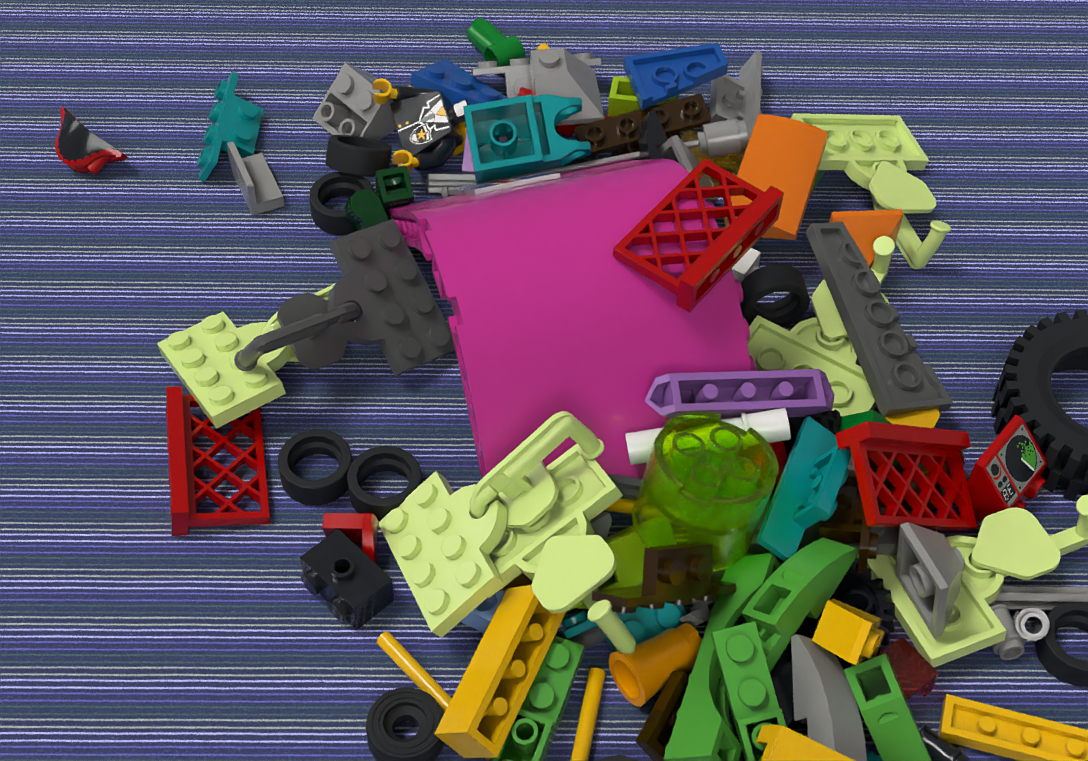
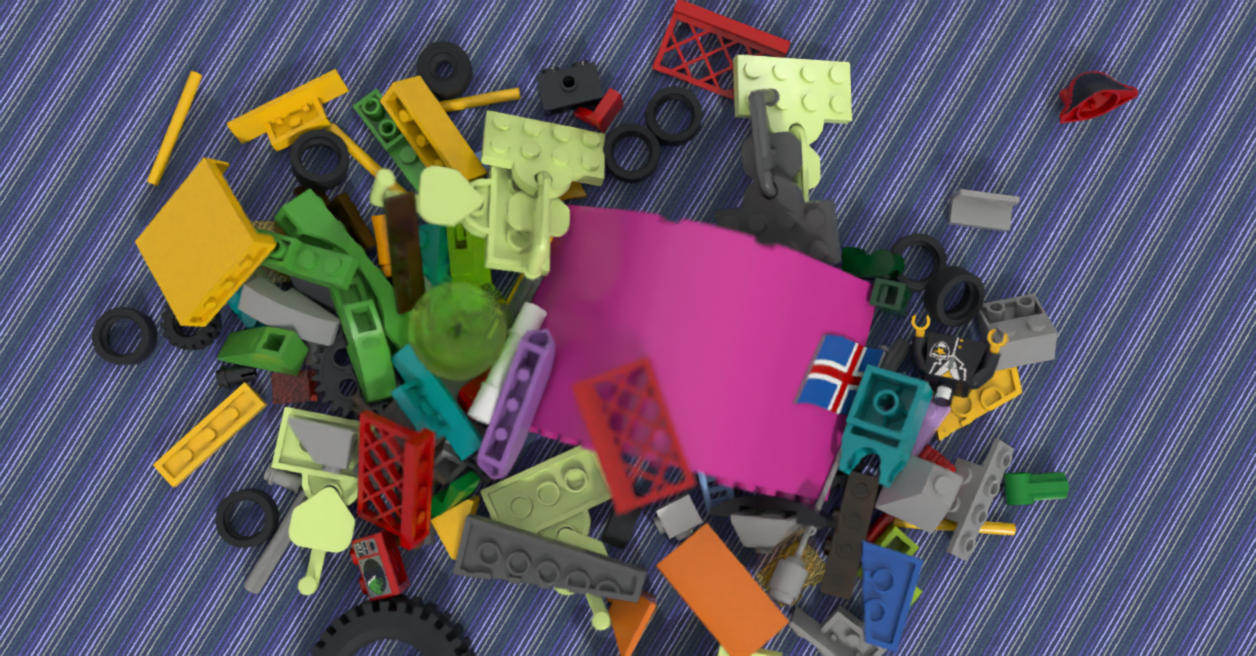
camera: 120 degrees right, 35 degrees up
teal bracket [196,71,264,182] -> none
blue wing [410,59,508,105] -> none
yellow slope [812,599,885,665] -> none
light grey pin [1013,607,1050,641] -> none

